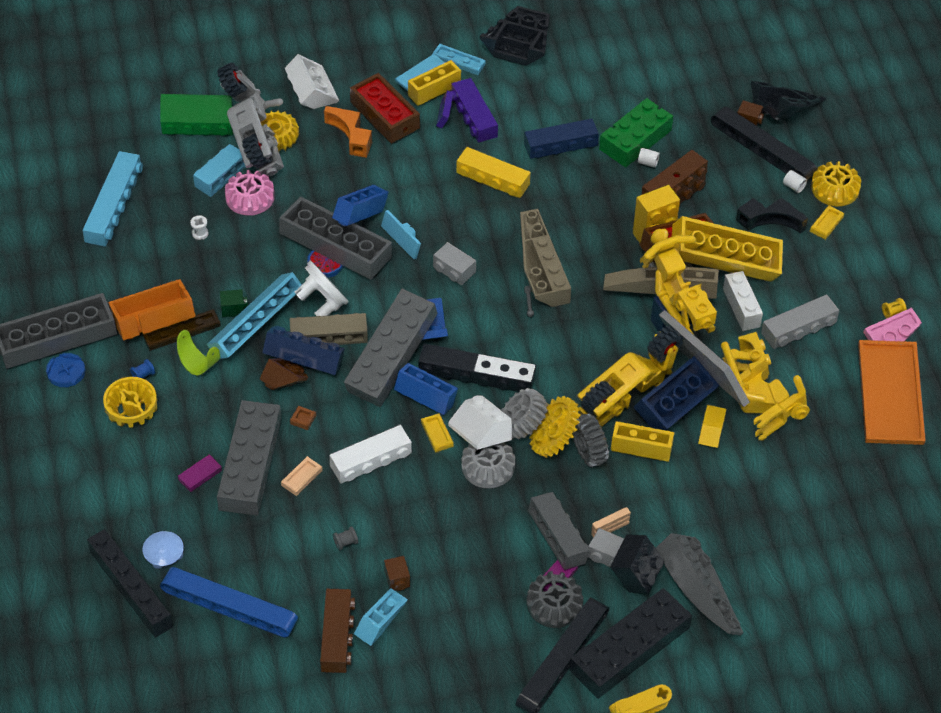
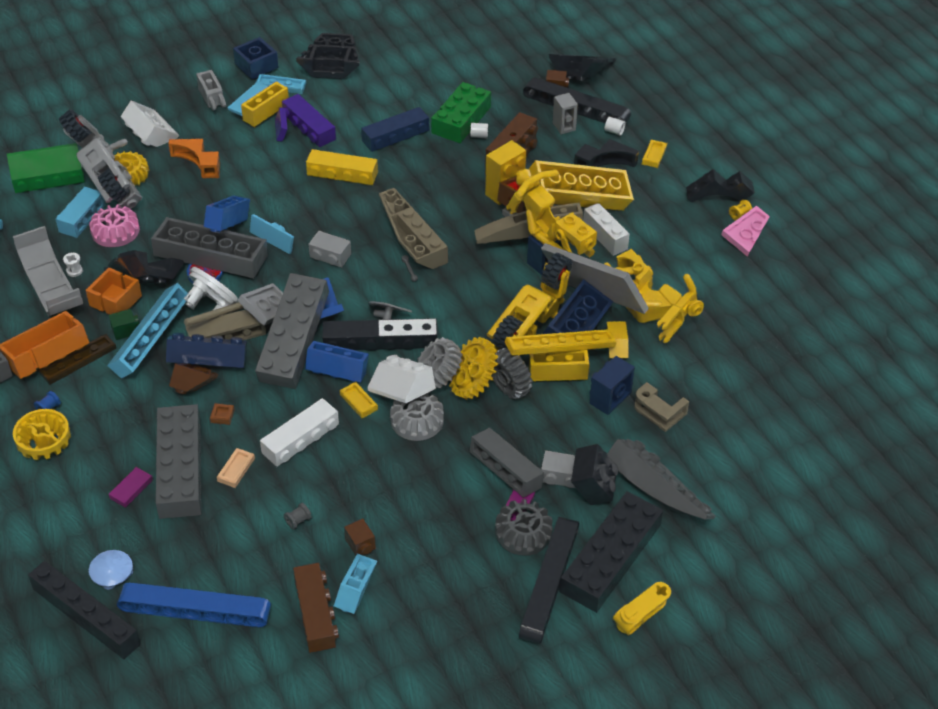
camera: 15 degrees left, 5 degrees down
lime piece [177,330,220,376] -> none
brick [350,73,420,143] -> none
light nougat tile [591,507,631,537] -> none
light grey brick [761,295,839,349] -> none
yellow gear [811,161,861,206] -> none
orange tile [858,340,925,445] -> none
none -> light grey windscreen [13,226,83,316]
none -> orange piece [86,267,142,314]
none -> black wedge [103,250,184,284]
none -> dark tan piece [184,302,244,326]
none -> light grey hinge [196,70,226,110]
none -> dark blue brick [233,37,279,79]
none -> light grey plate [237,283,283,325]
none -> light grey shield [368,301,412,320]
none -> yellow tile [505,329,617,355]
none -> light grey brick [553,93,578,134]
none -> dark blue brick [589,356,635,415]
none -> dark tan piece [634,382,689,432]
none -> black arch [686,169,755,202]

